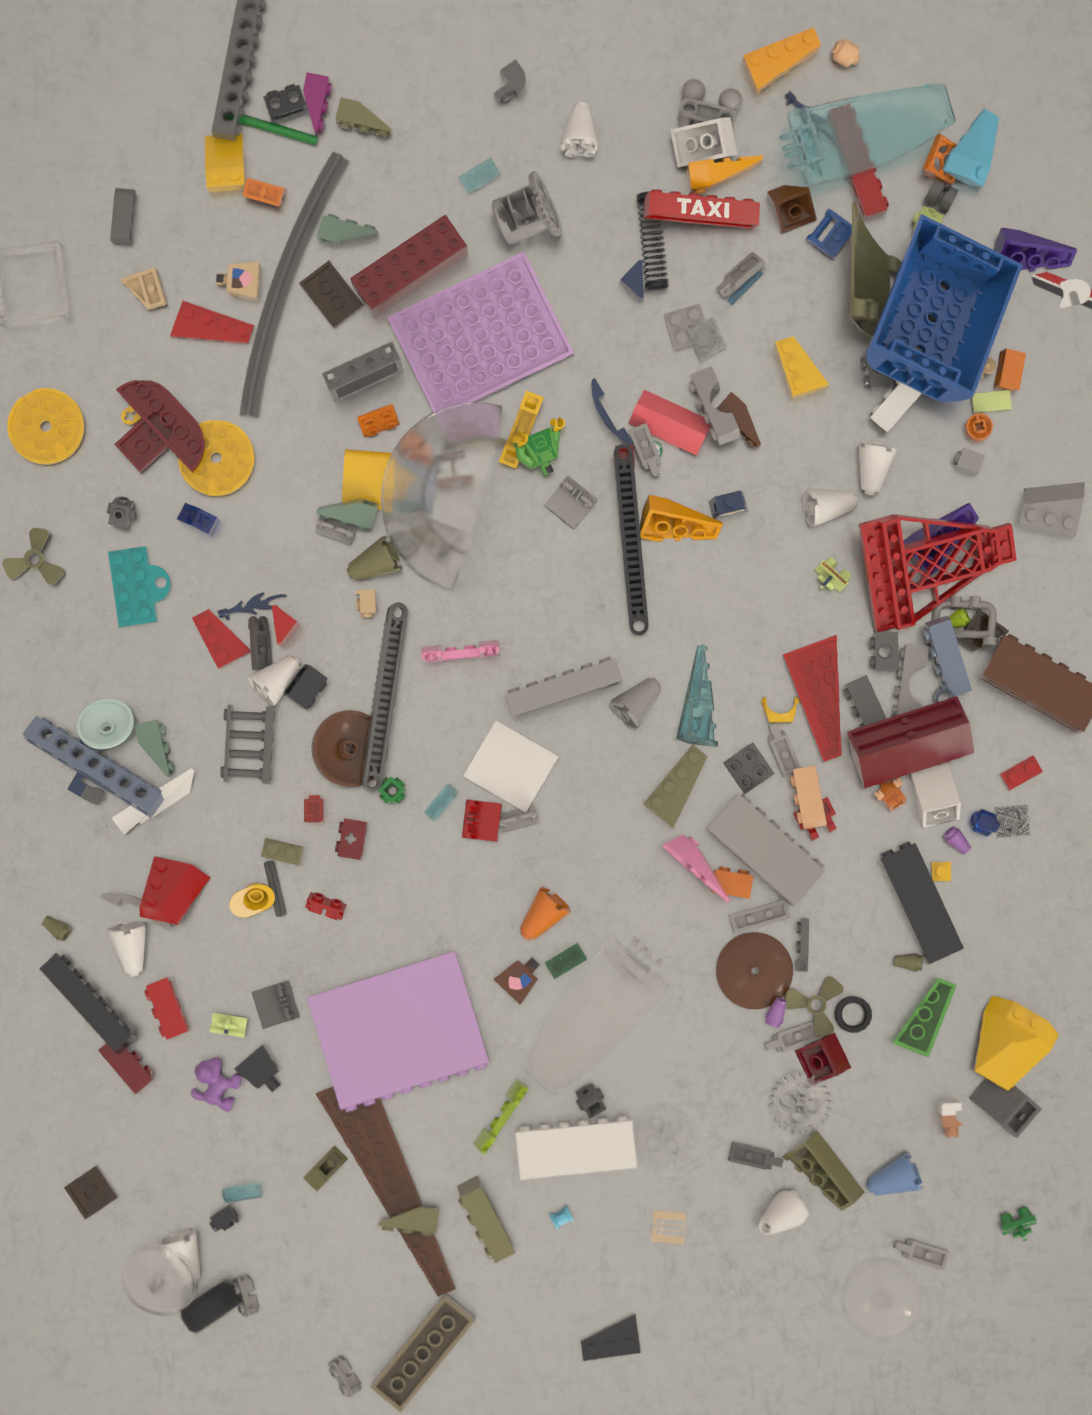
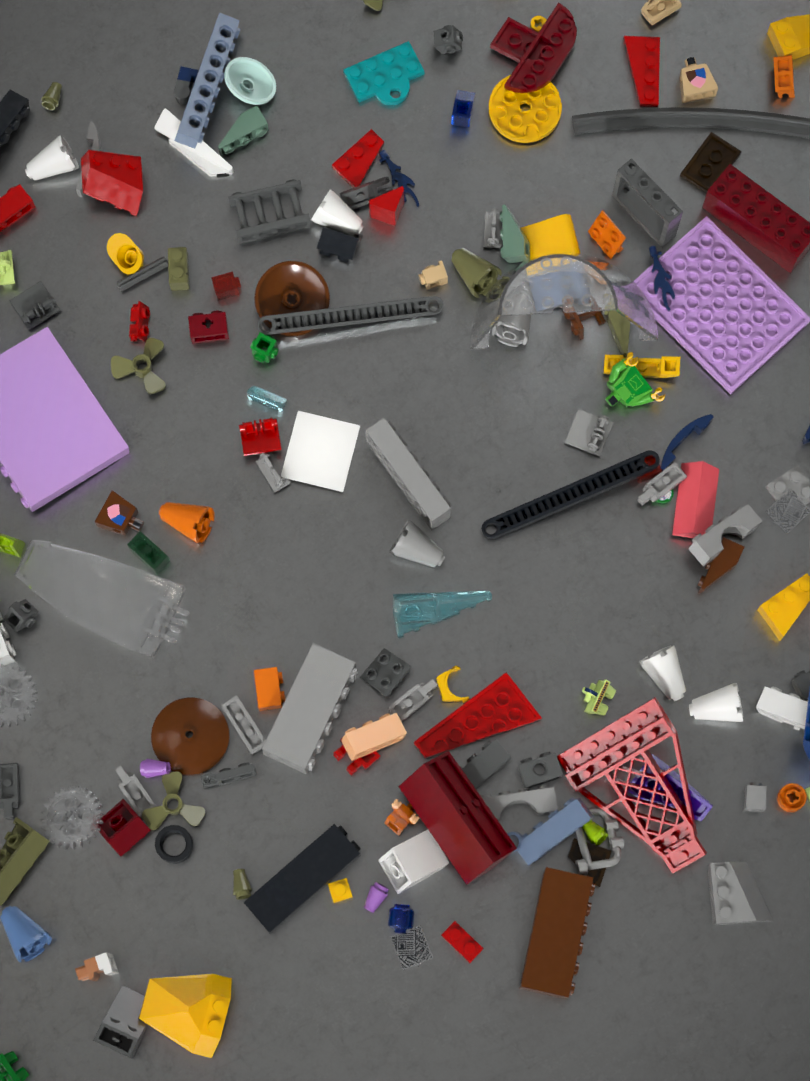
camera: 75 degrees right, 10 degrees down
sand green slope [316,214,379,246] -> none
bright pink wedge [421,640,500,662] -> none
light orange wedge [640,495,723,542] -> none
olive wedge [643,745,708,829] -> none
bright pink wedge [662,835,730,903] -> none
dark blue torso [709,490,748,519] -> none
bright green wedge [892,978,957,1057] -> none
none -> olive piece [111,338,166,394]
none -> dark blue piece [649,246,675,312]

